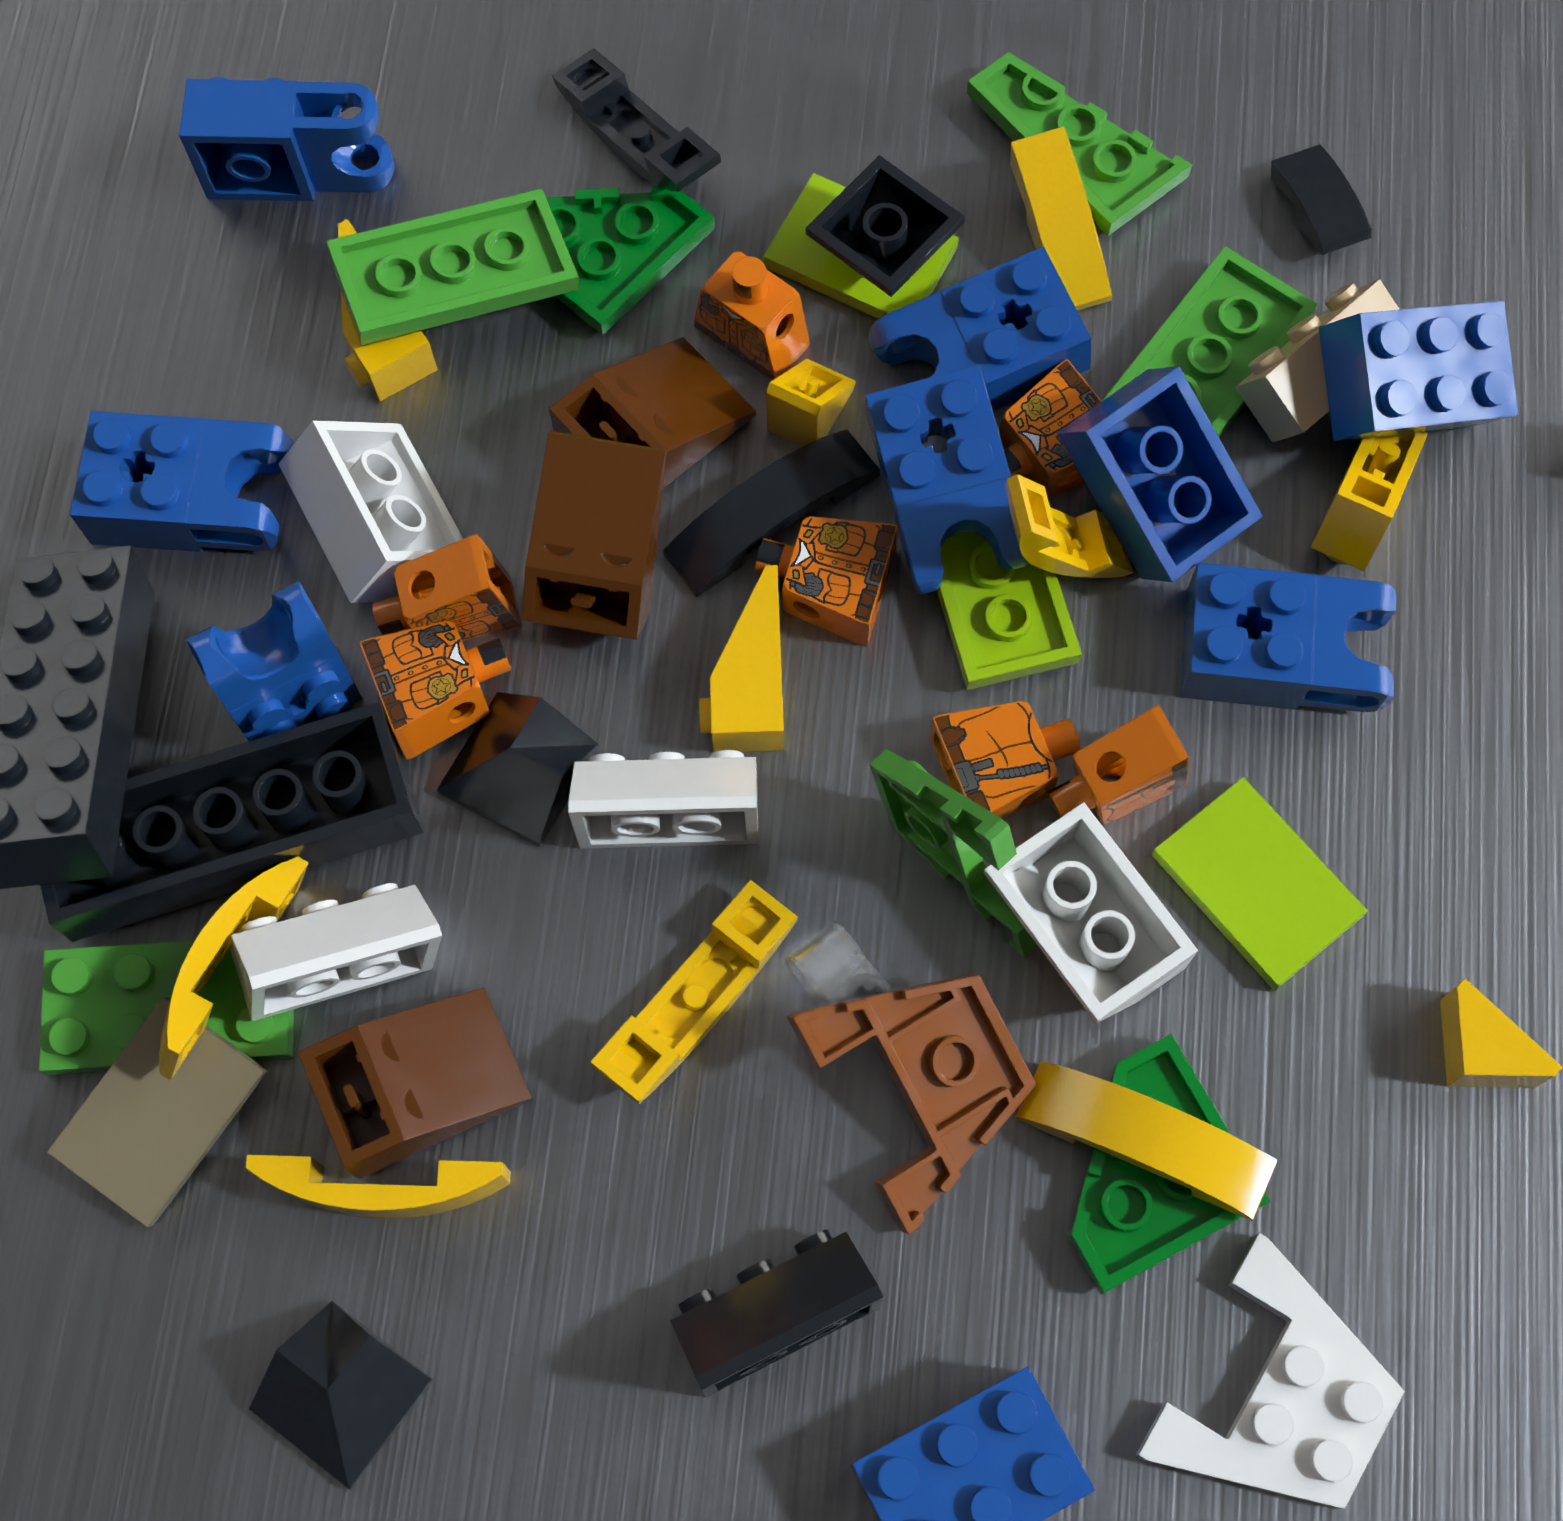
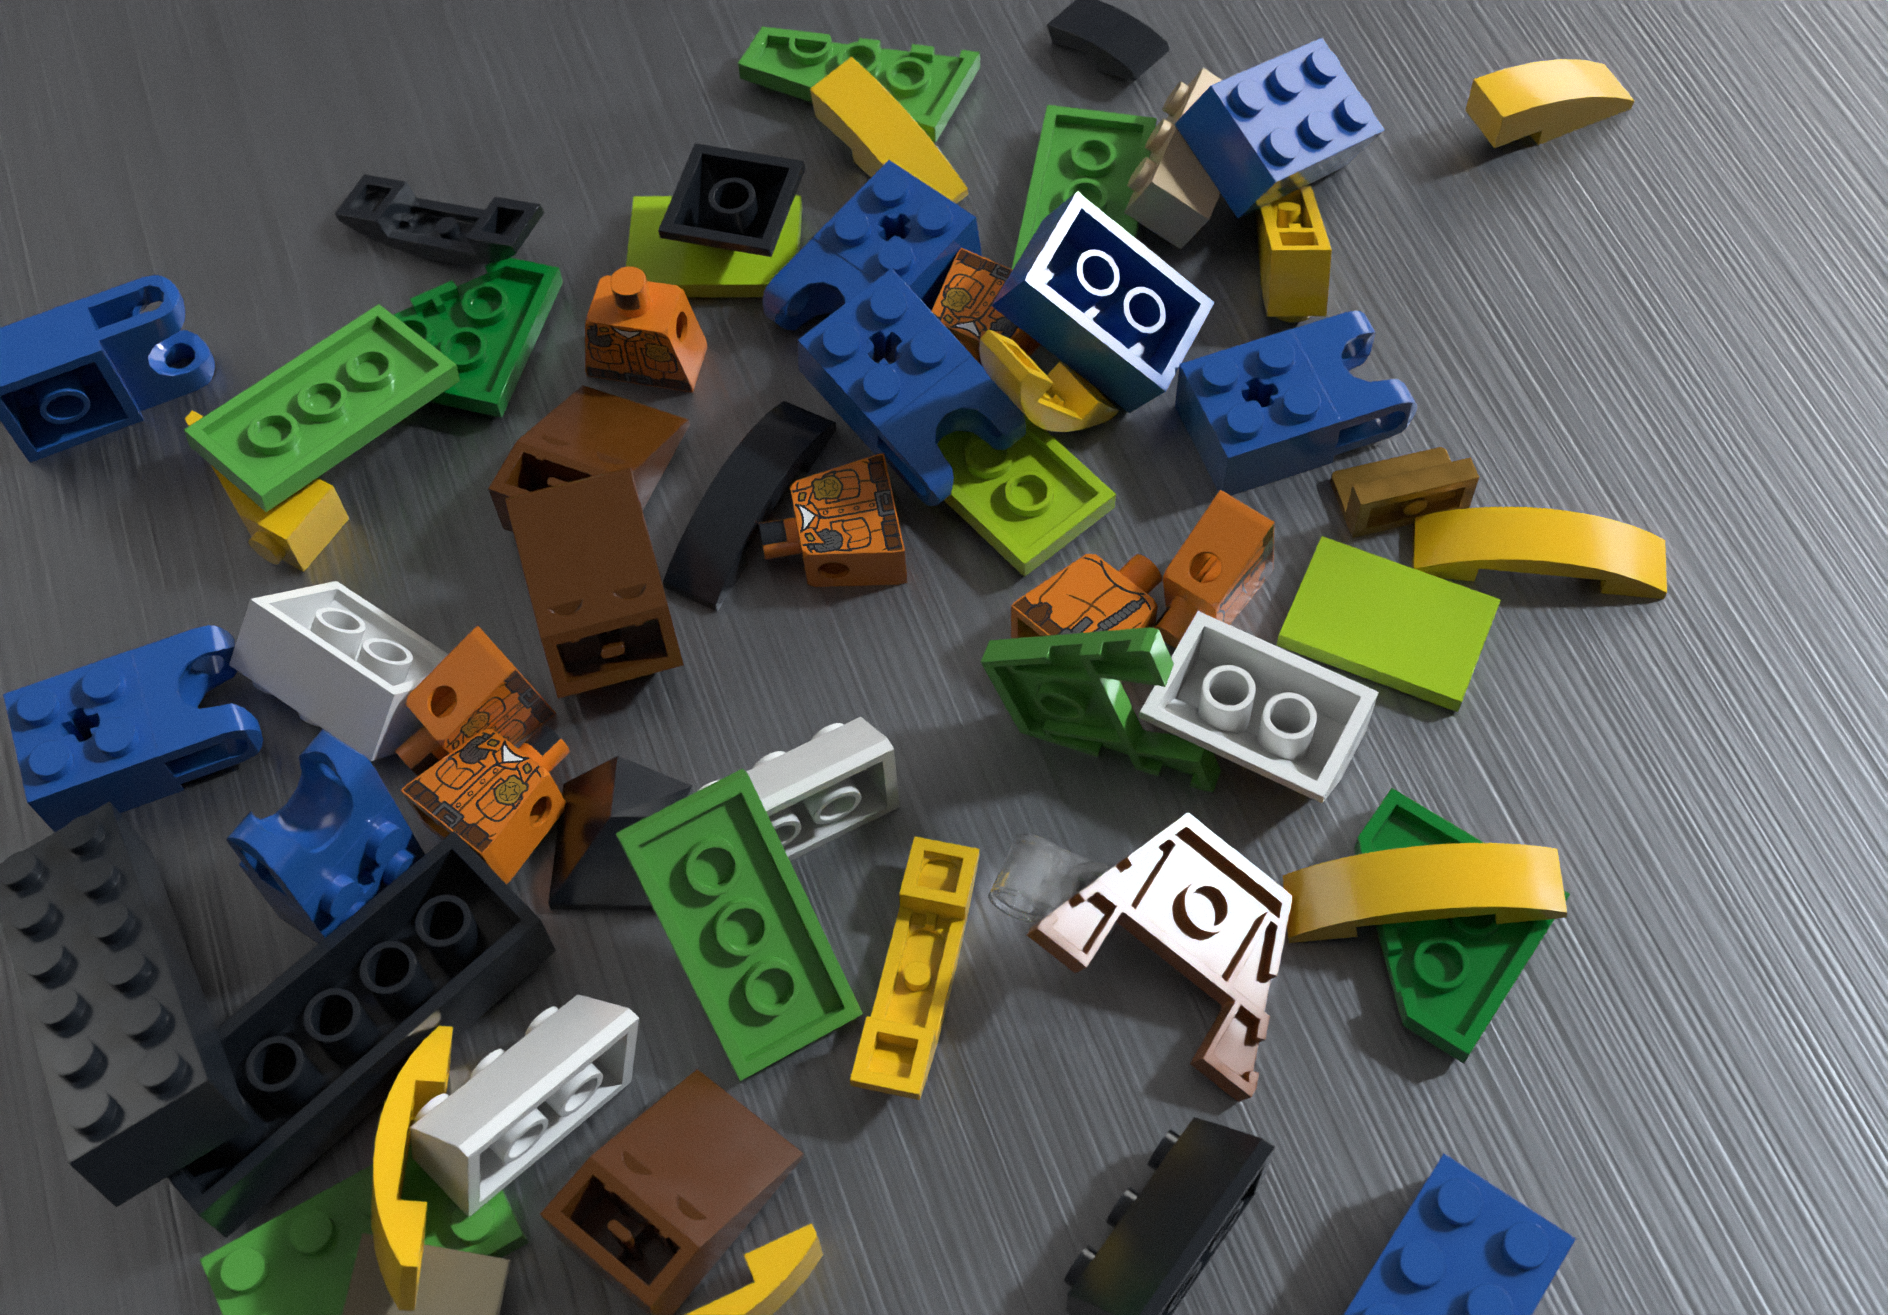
camera: 25 degrees left, 10 degrees down
yellow slope [699,565,784,752] -> none
yellow slope [766,359,856,447] -> none
white wing [1135,1233,1405,1509] -> none
yellow slope [1440,978,1563,1088] -> none
none -> bright green plate [615,769,863,1081]
none -> pearl gold panel [1330,447,1479,538]
none -> yellow slope [1412,507,1667,599]

